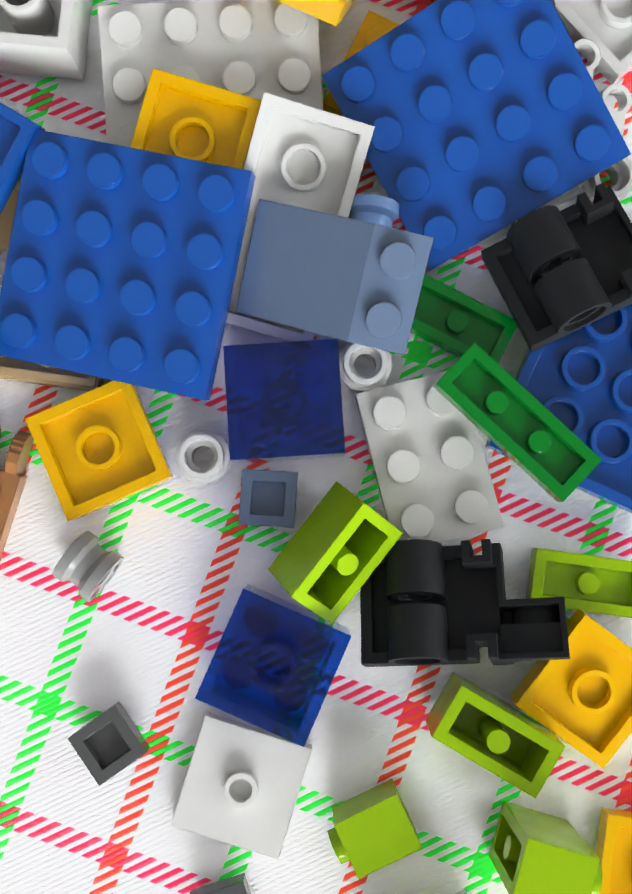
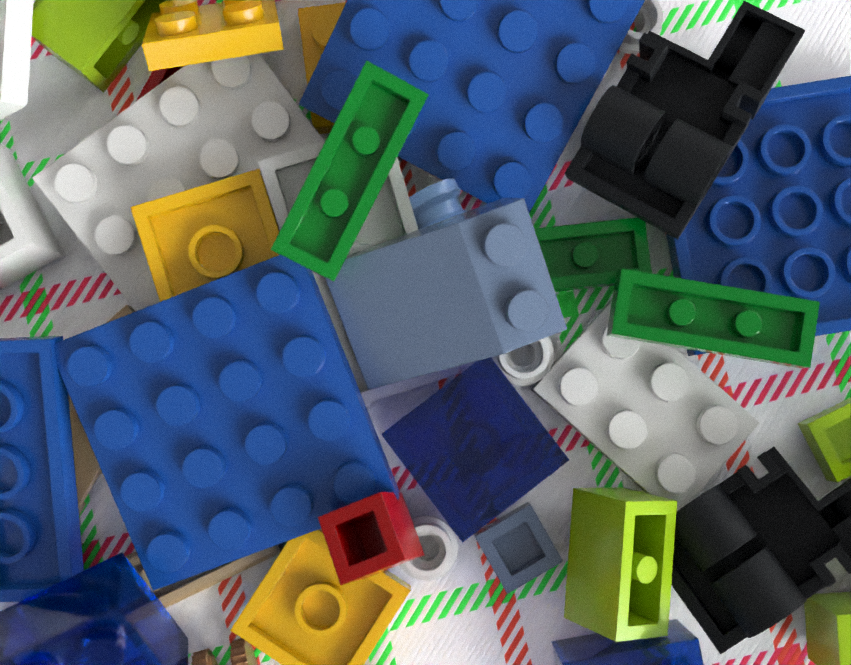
camera: 25 degrees left, 0 degrees up
none -> green plate [271,60,429,282]
none -> red brick [318,492,425,585]

